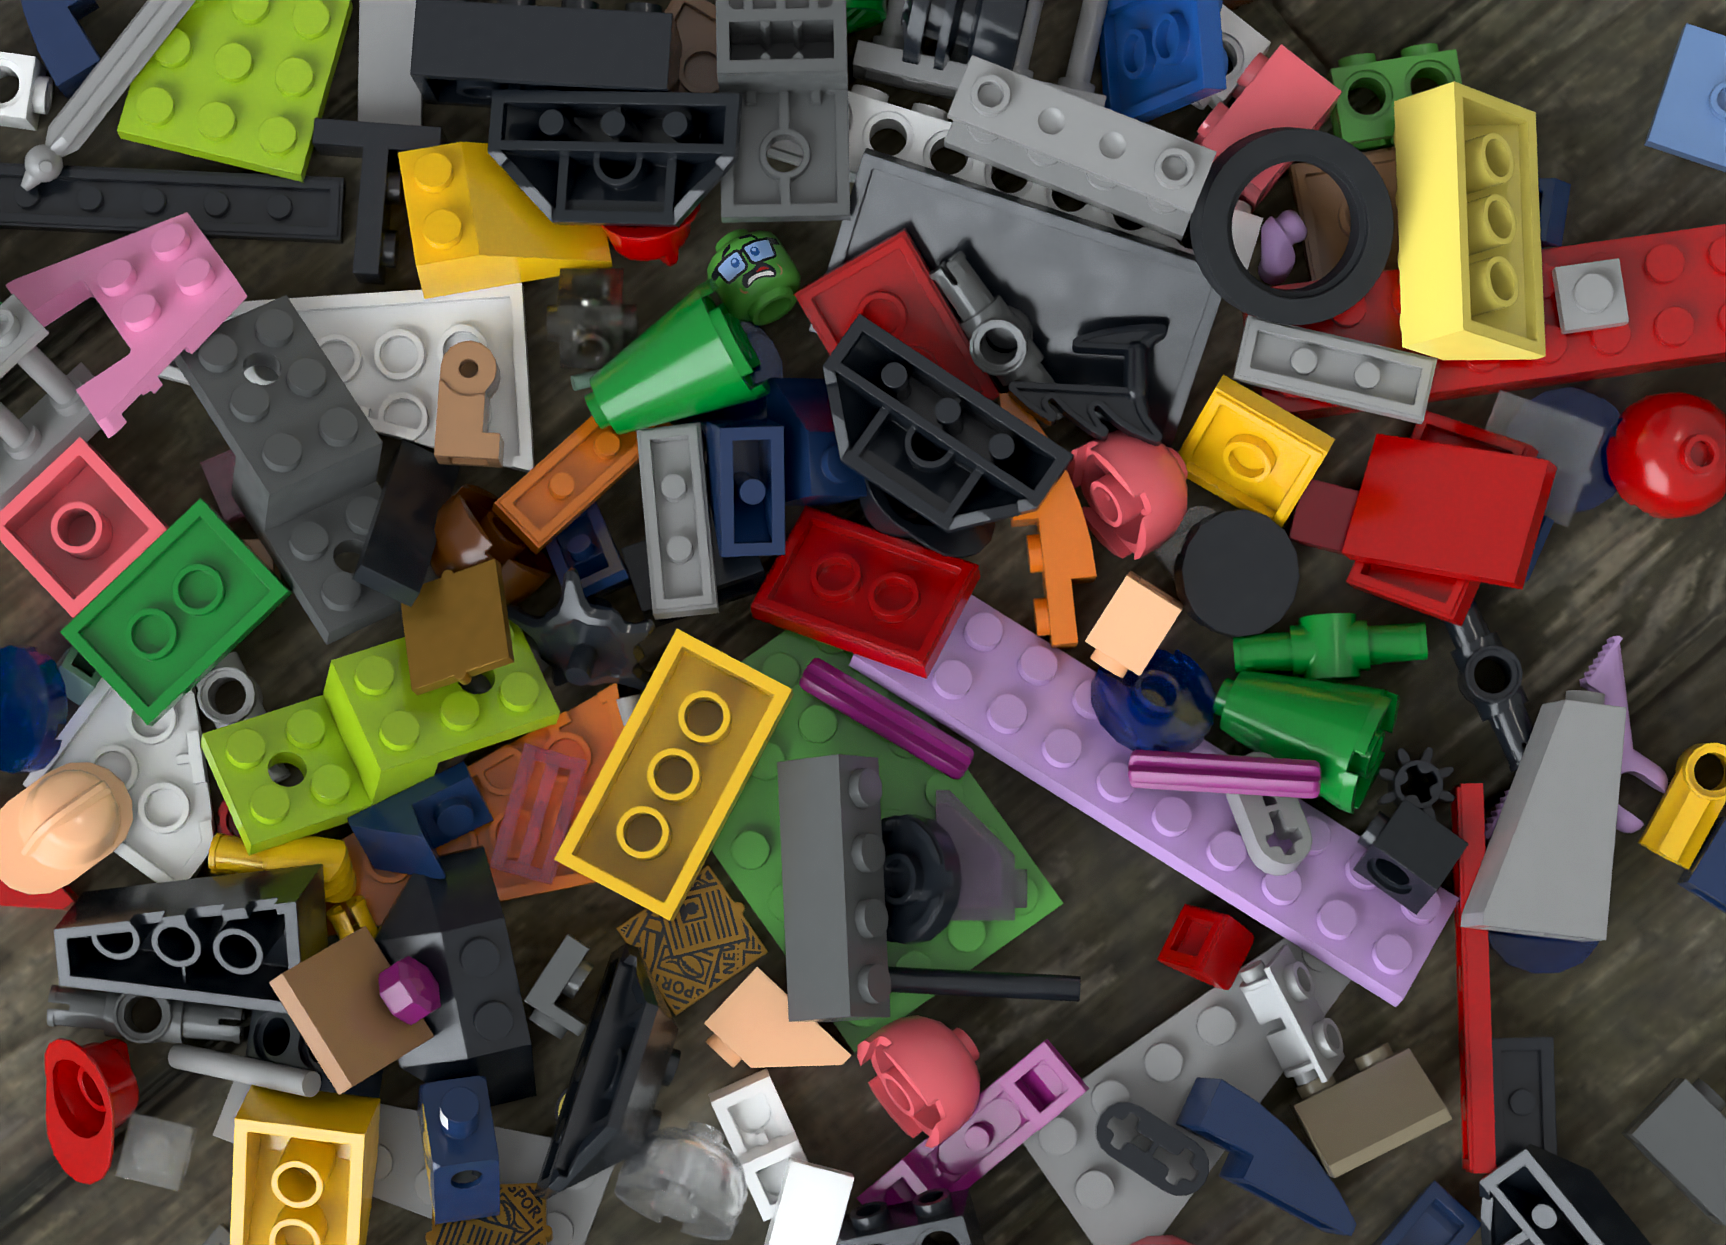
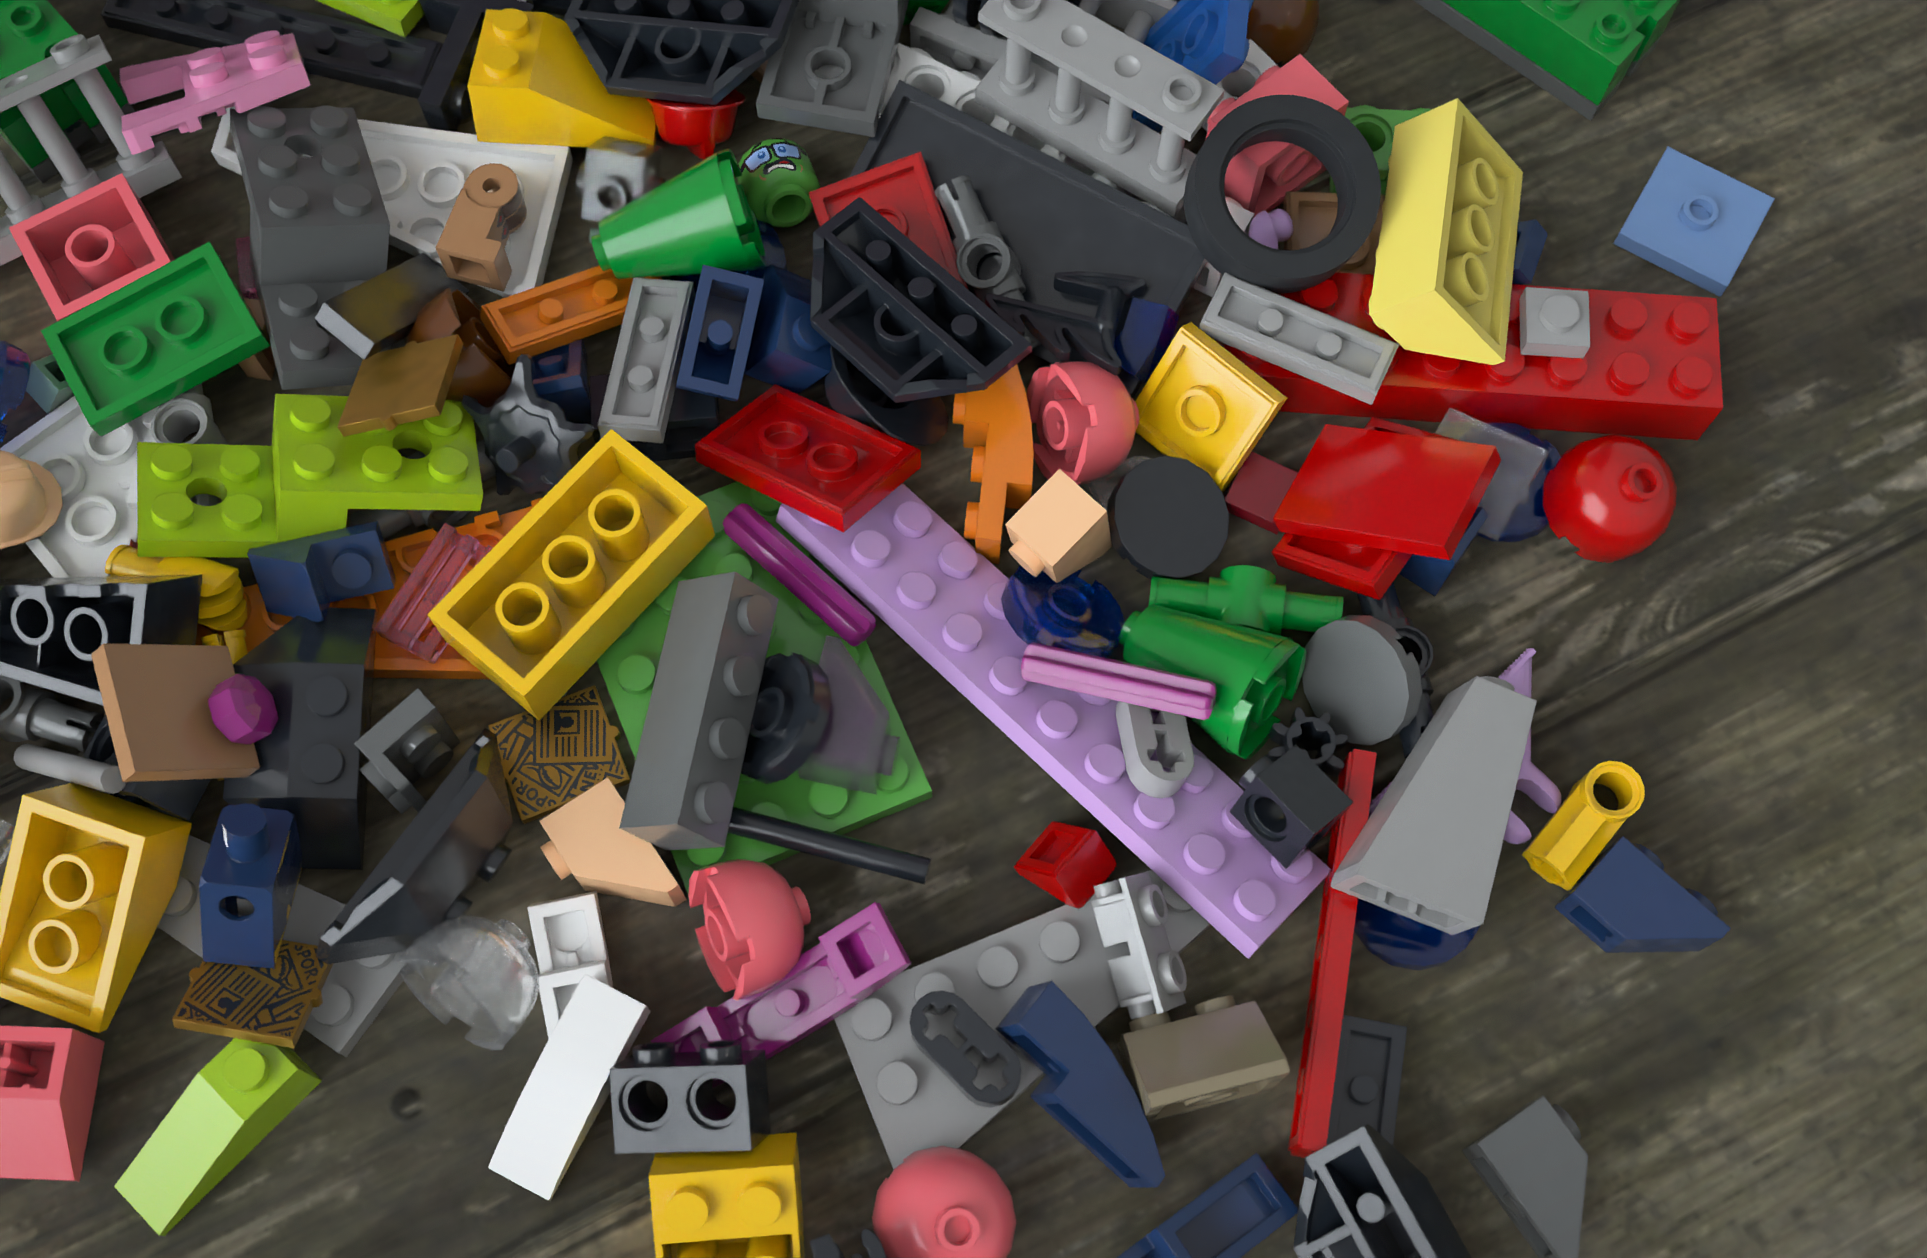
camera: 10 degrees right, 15 degrees down
none -> clear blue piece [1114,298,1179,384]
none -> dark grey tile [1302,615,1422,745]

